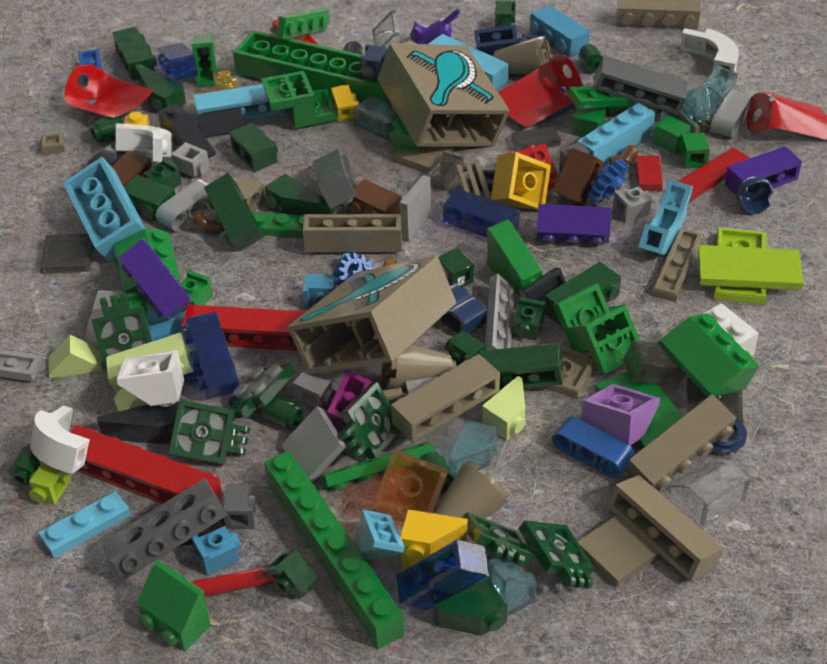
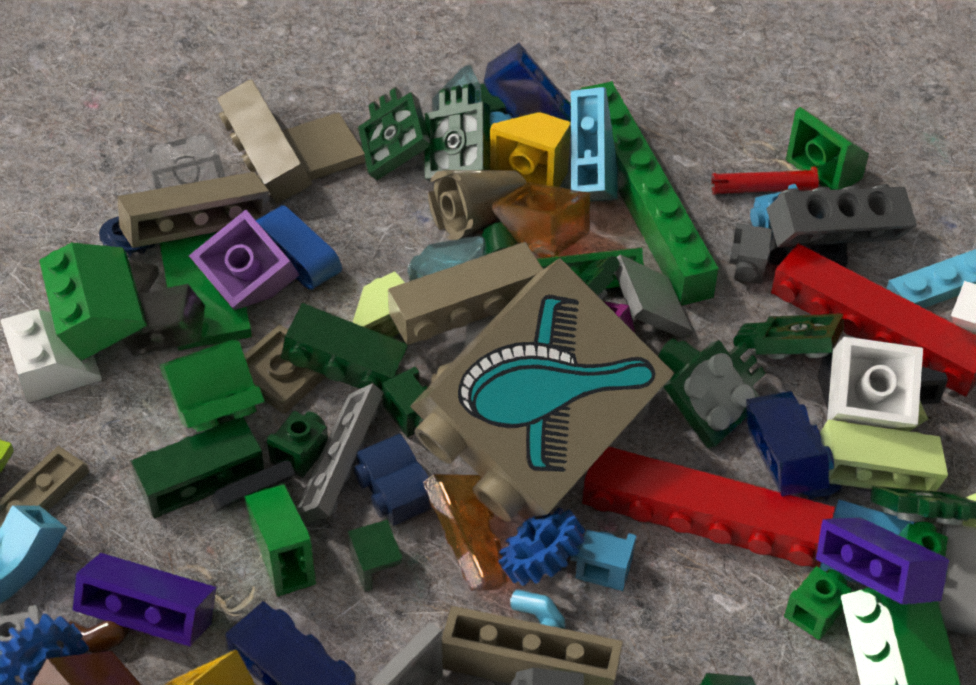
camera: 170 degrees left, 5 degrees up
dark green brick [262,549,318,599] -> none

